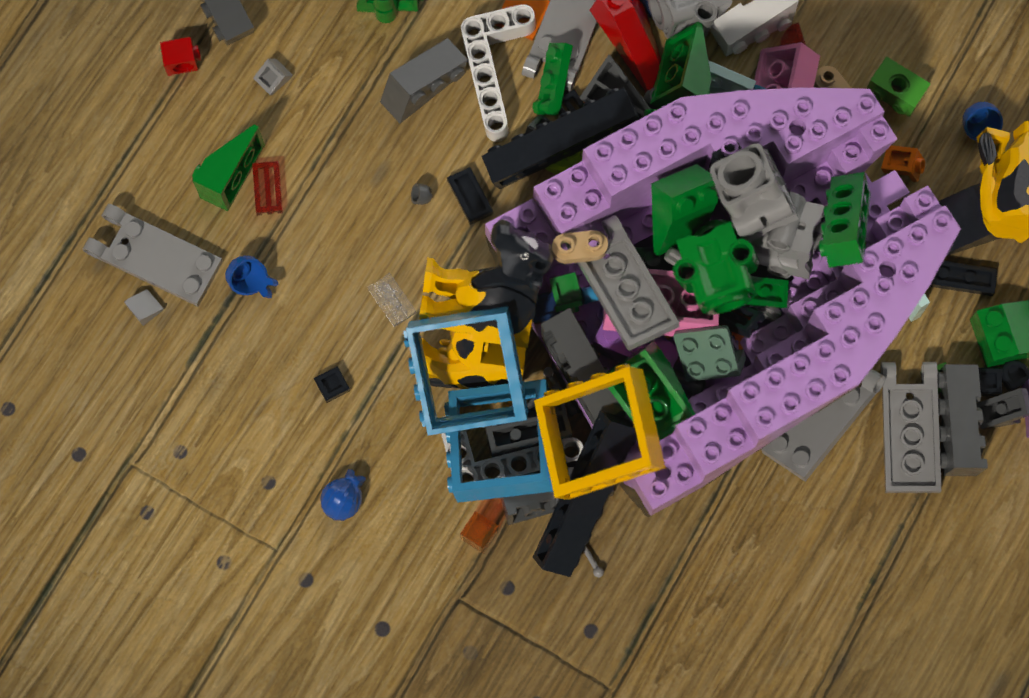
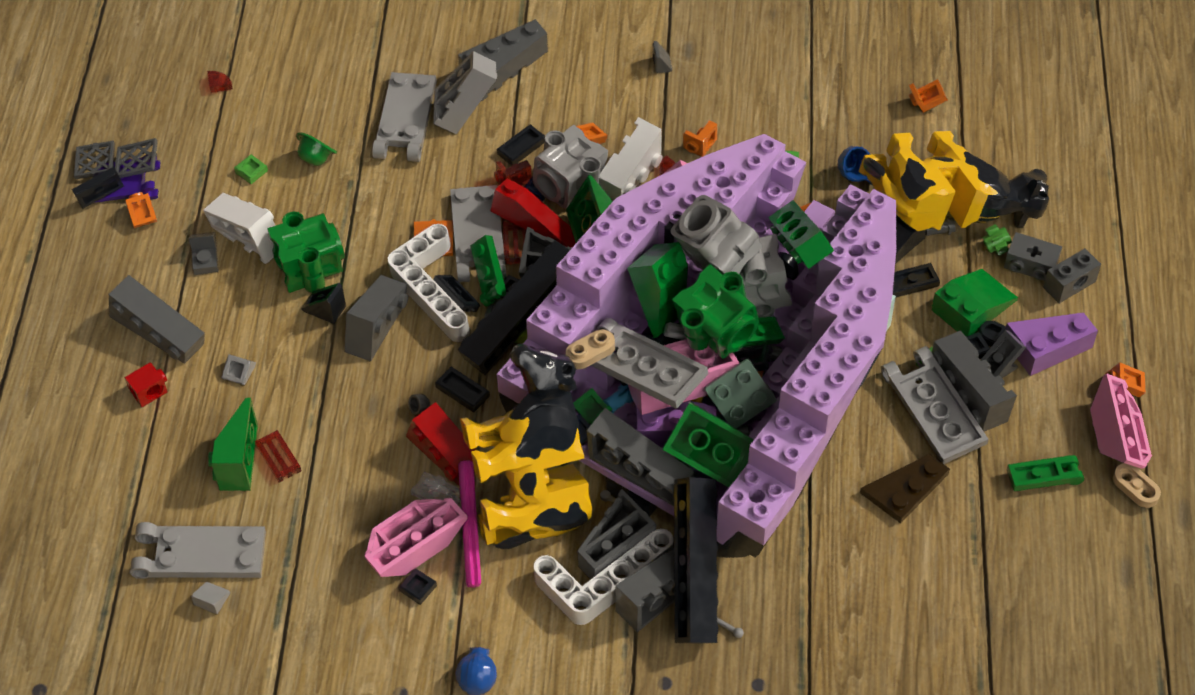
camera: 25 degrees left, 20 degrees down
blue piece [225,255,279,298] -> none
dark azure window [403,306,529,435] -> none
dark azure window [444,379,553,503] -> none
clear orange brick [460,511,499,554] -> none
yellow window [534,364,666,499] -> none
light grey hinge [761,370,886,482] -> none
none -> black slope [301,283,346,324]
none -> bright pink wedge [365,498,467,577]
none -> red wedge [406,402,478,486]
none -> black tile [433,275,480,312]
none -> dark pink axle [458,461,481,588]
none -> clear red tile [503,221,527,264]
none -> orange bracket [683,120,717,157]
none -> dark brown wing [860,454,950,523]
none -> green plate [1007,455,1085,492]

